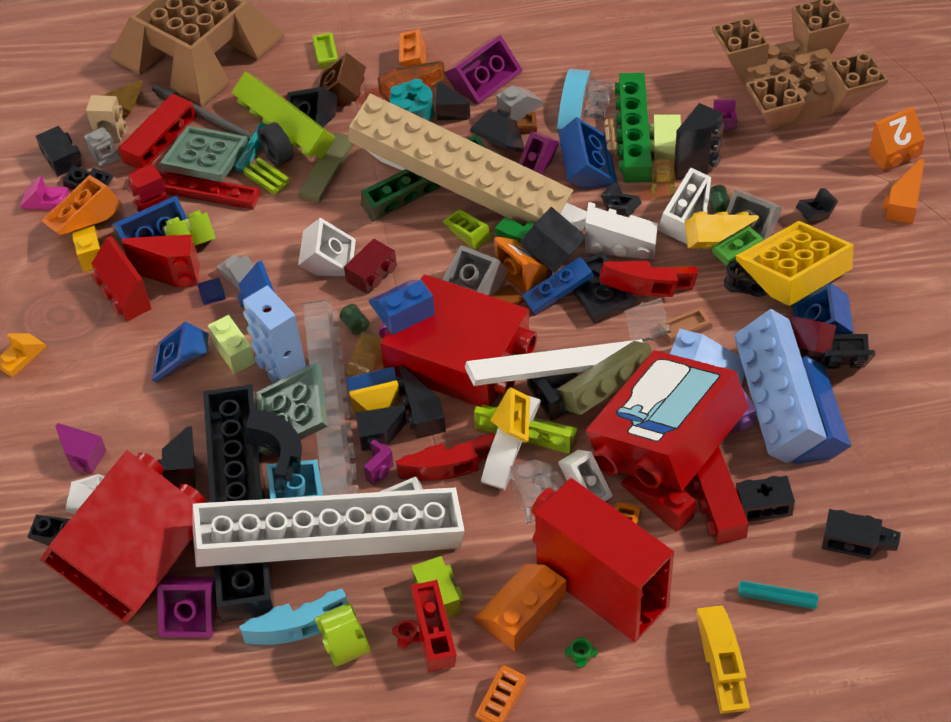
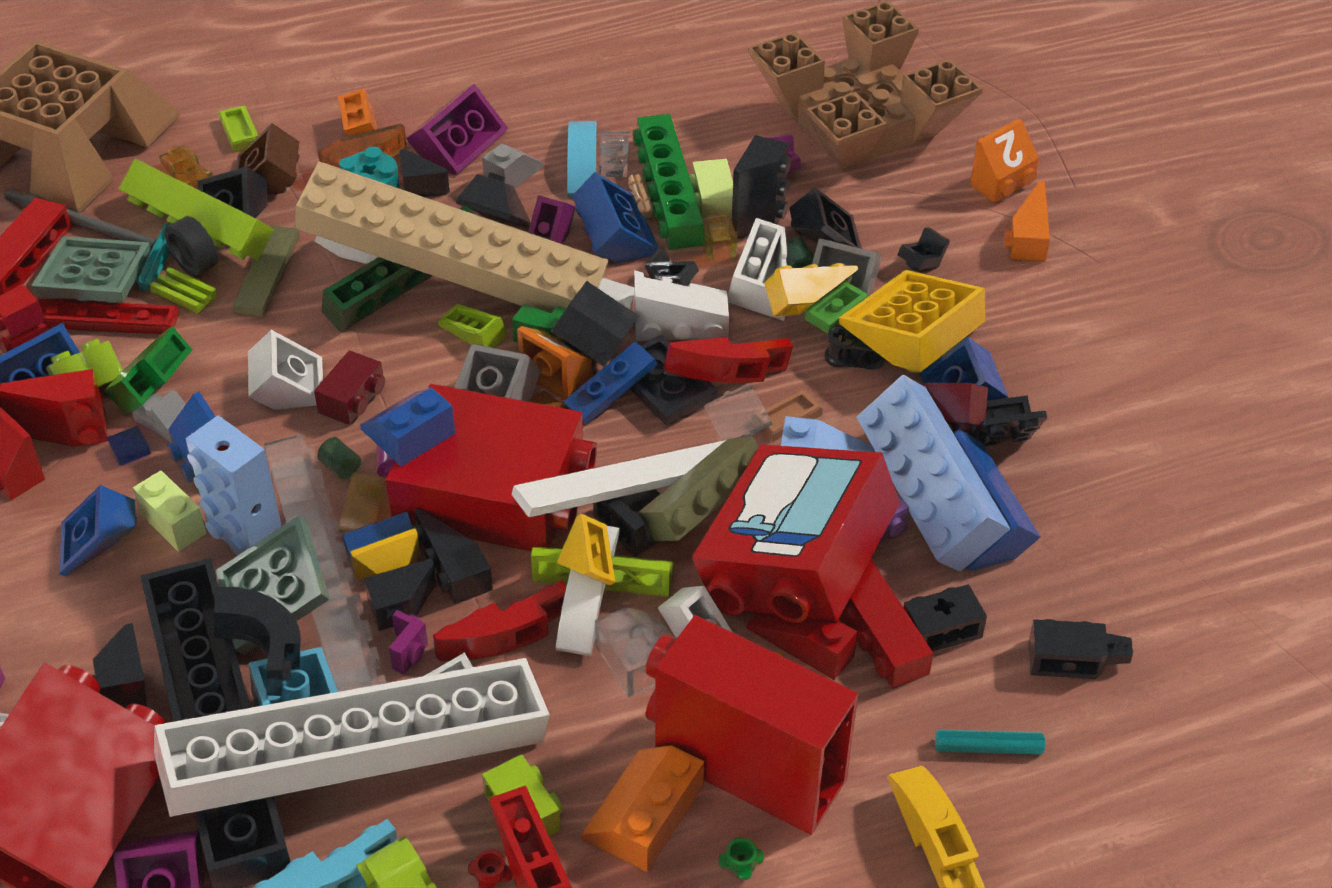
camera: 15 degrees left, 5 degrees down
dark orange tile [517,112,537,133] -> none
none -> green slope [104,326,193,415]
none -> clear yellow slope [159,145,213,187]
none -> black slope [789,187,862,249]

